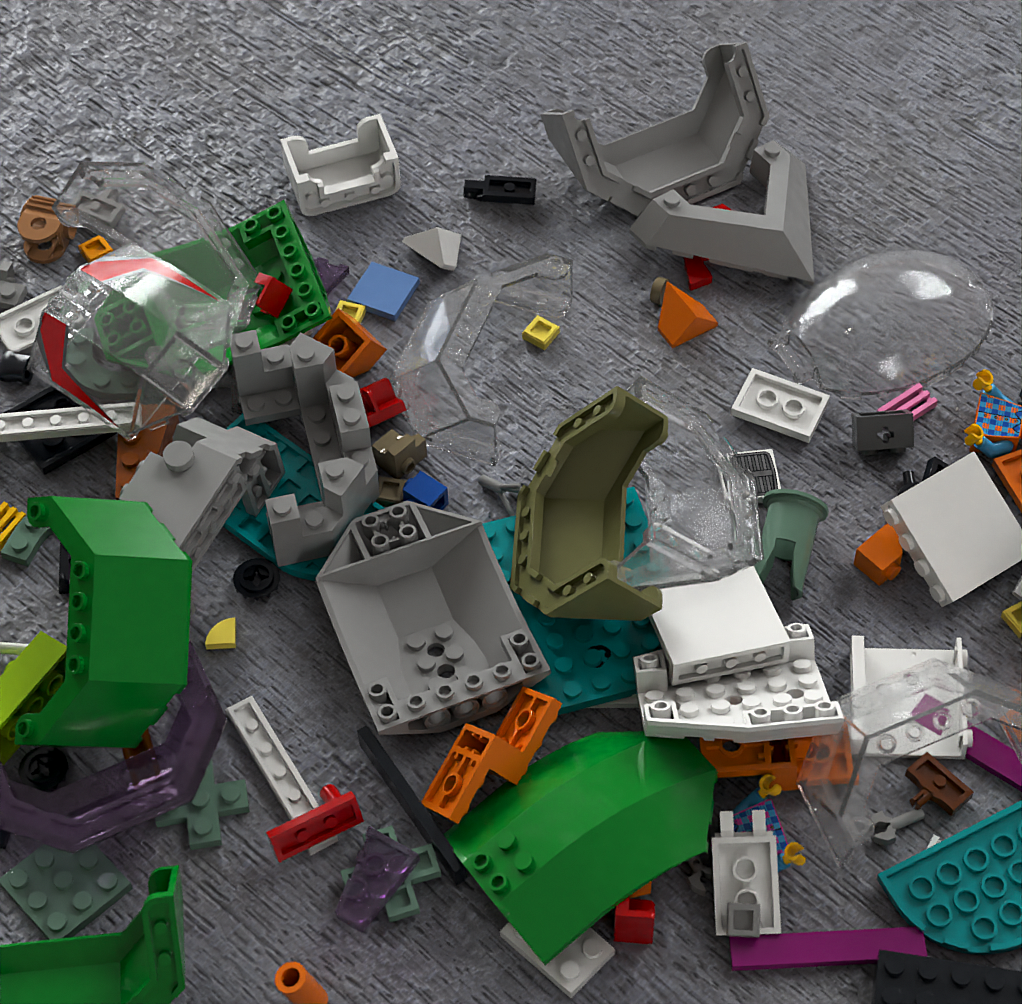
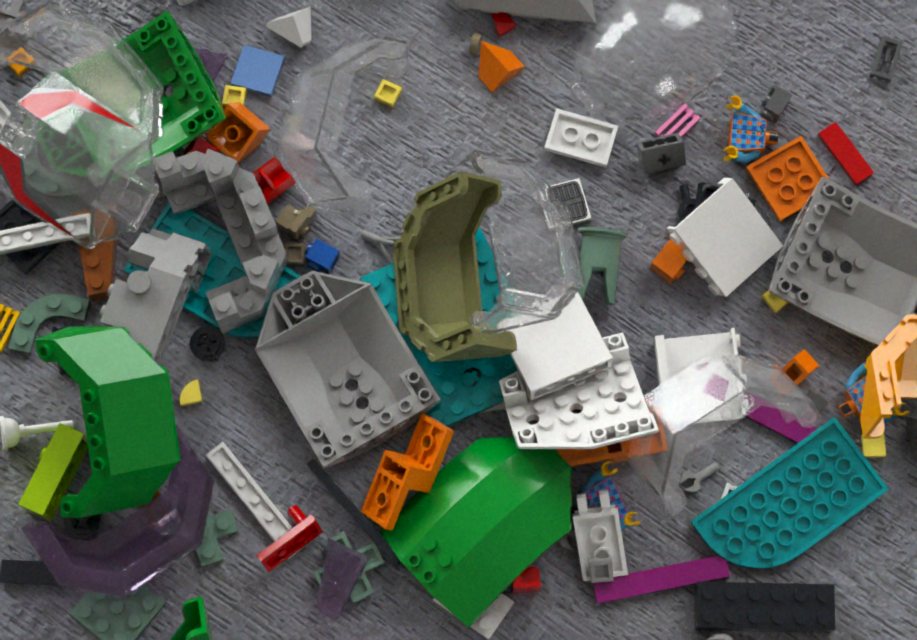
camera: 10 degrees left, 20 degrees up
red panel [254,272,293,318] -> none
reddish brown plate [905,752,974,816] -> none

